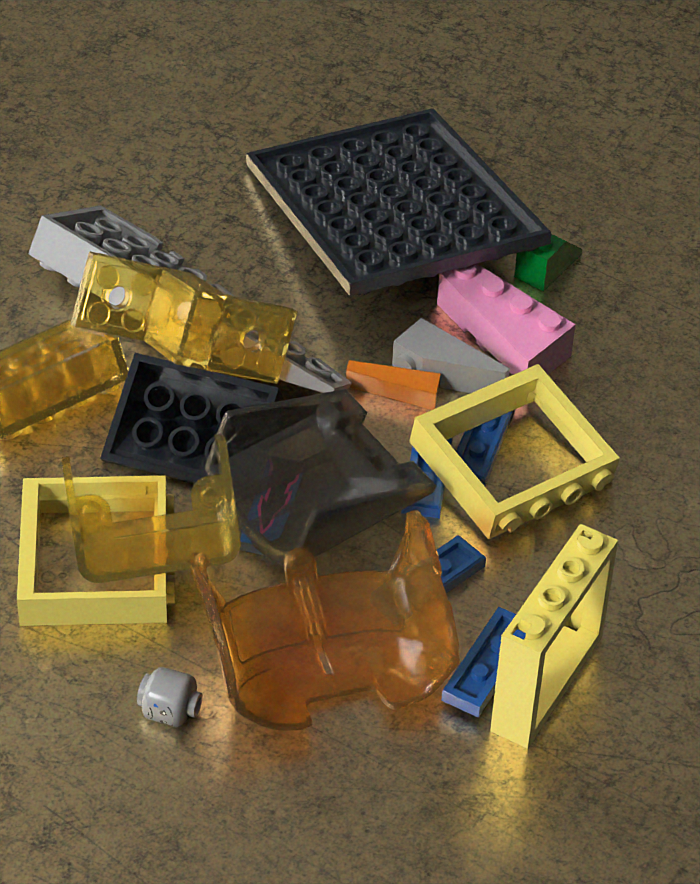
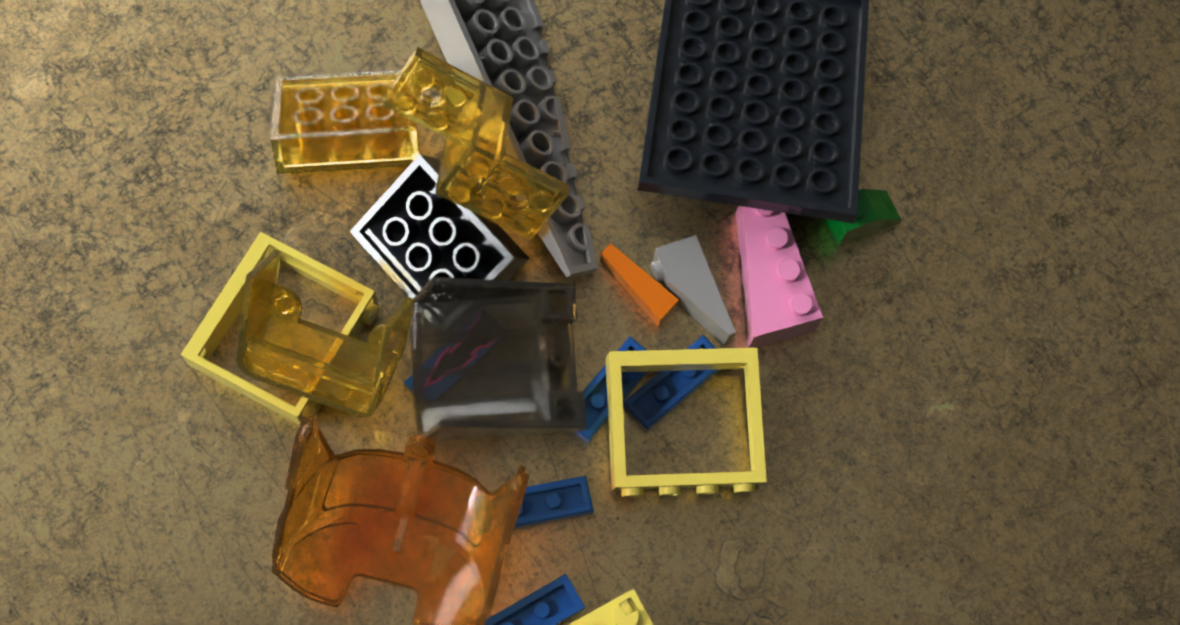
camera: 25 degrees right, 25 degrees up
light grey head [137,667,203,727] -> none

